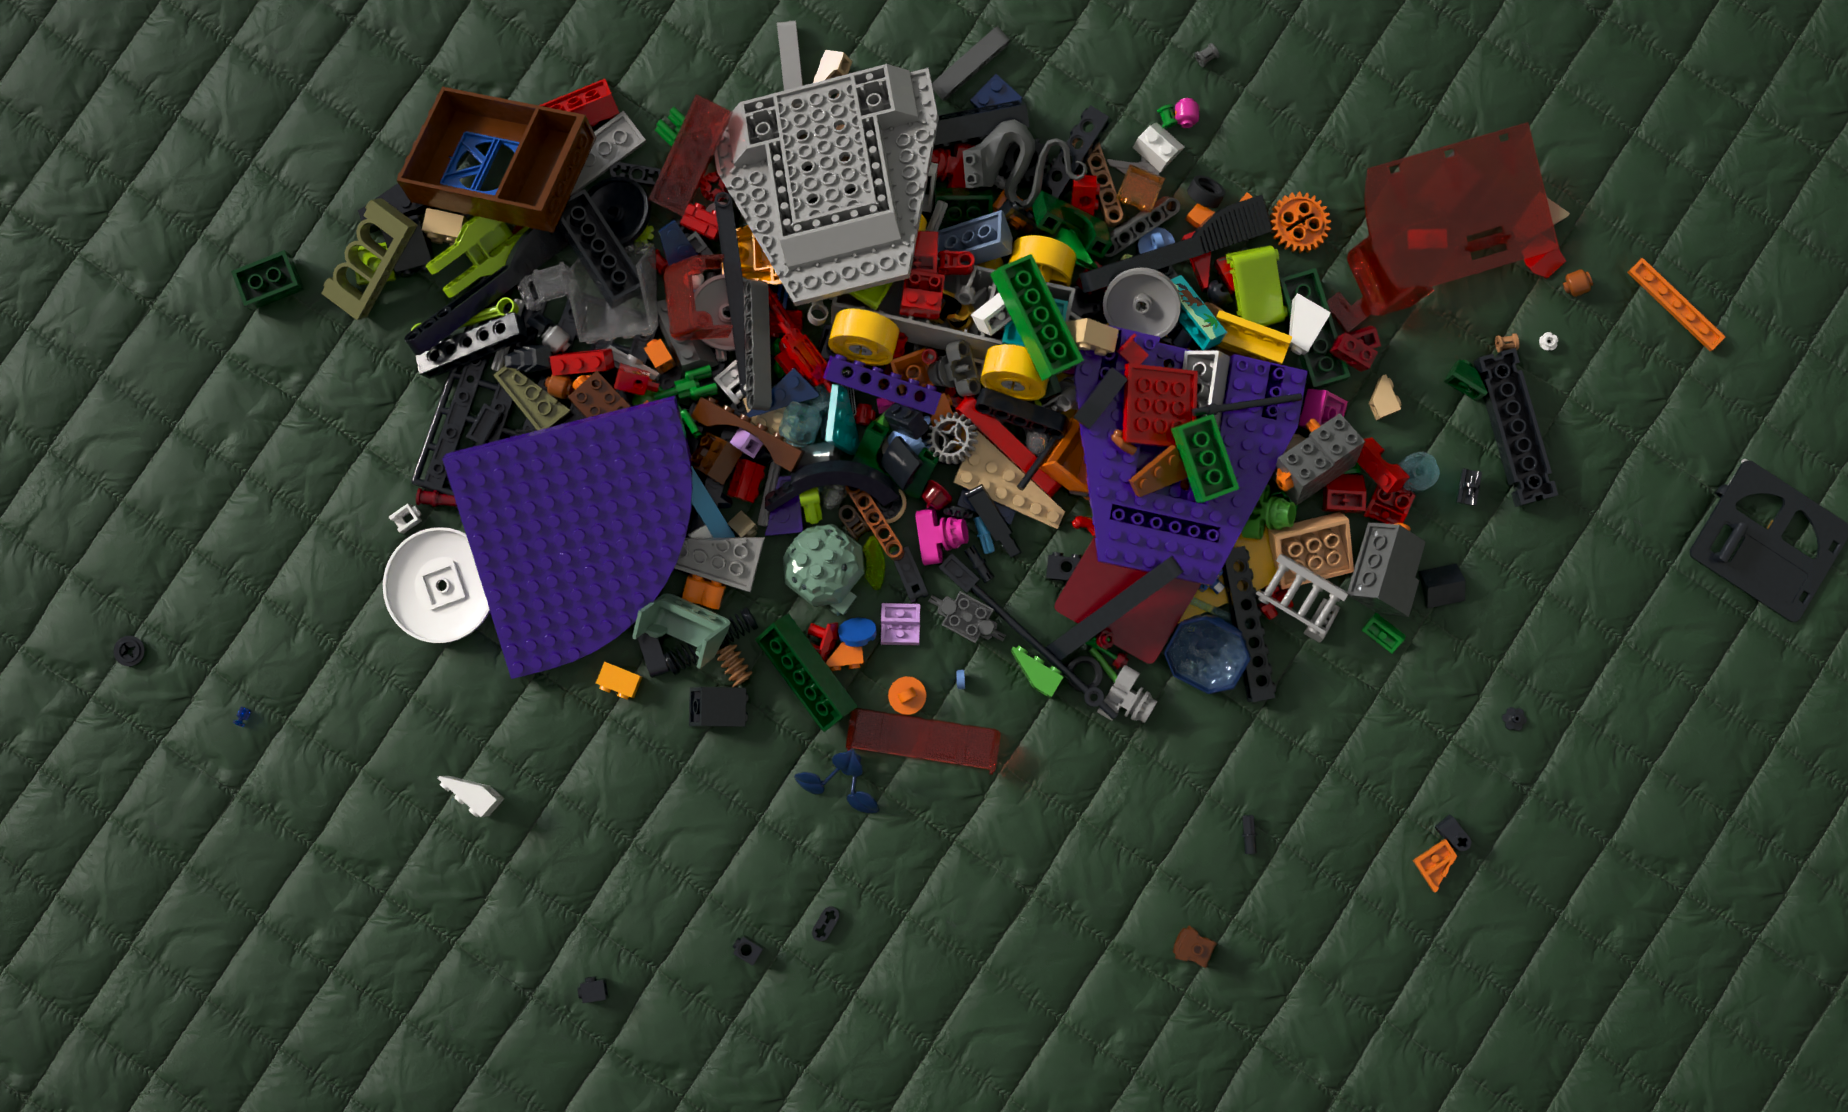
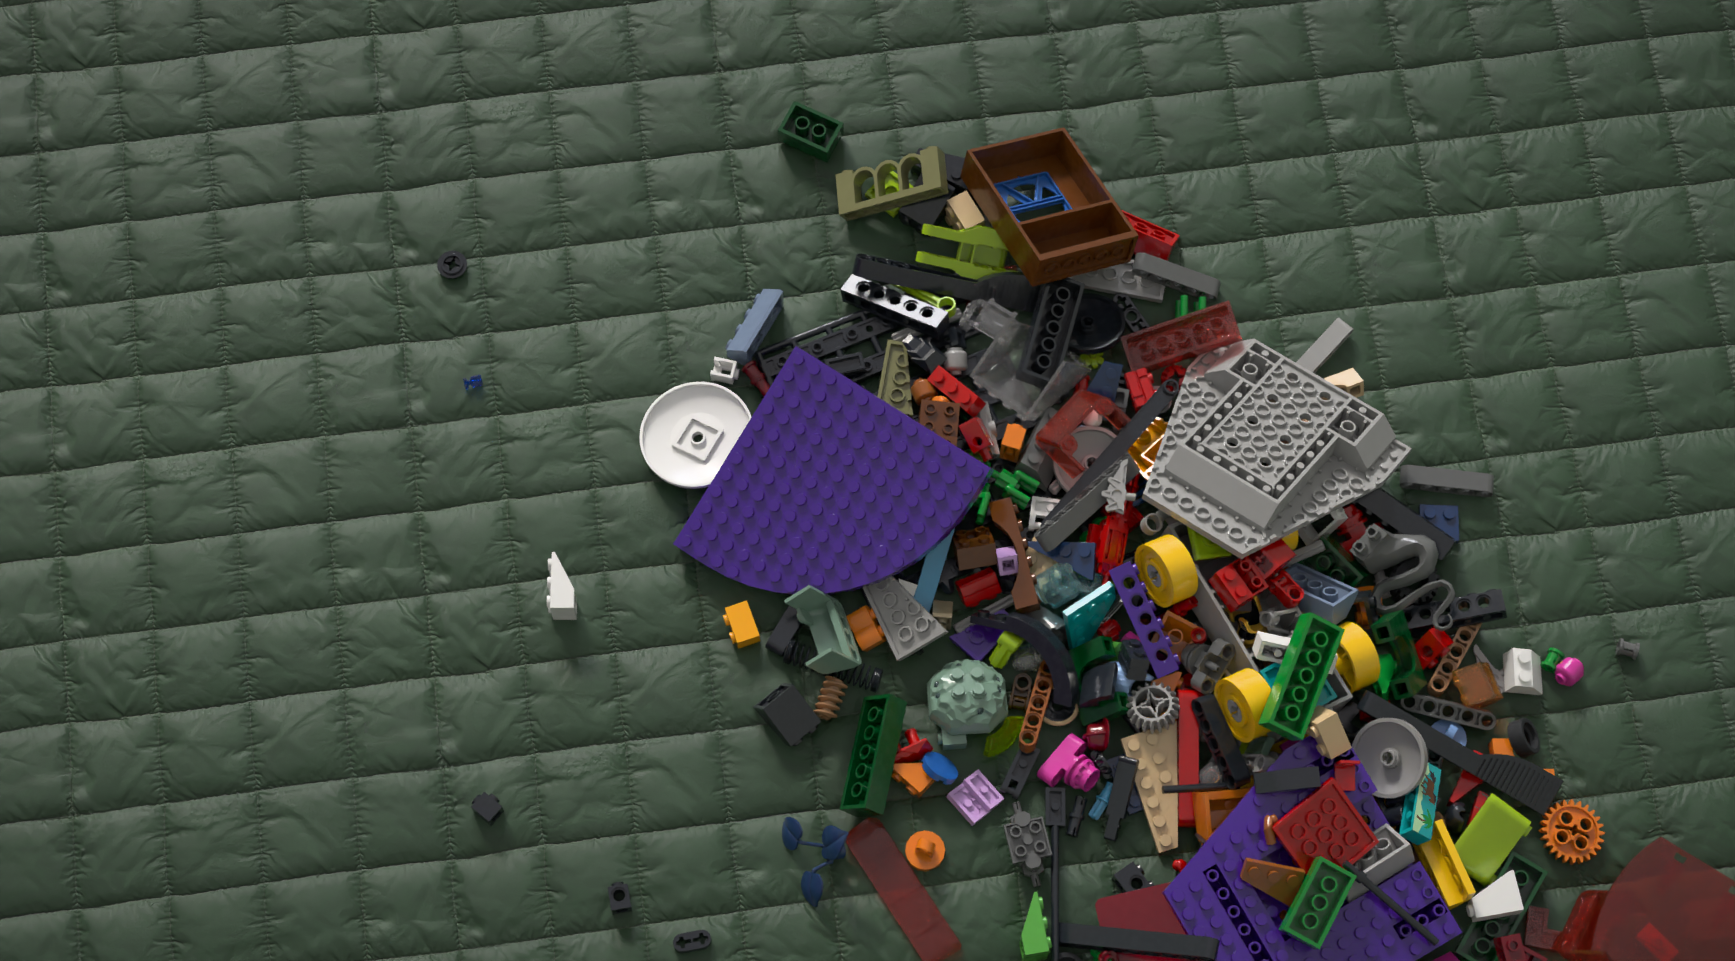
camera: 45 degrees right, 15 degrees down
medium blue tile [956,670,965,689] -> none
none -> sand blue slope [725,289,784,366]
none -> light grey piece [1101,459,1136,515]
none -> dark grey beam [1132,252,1221,302]

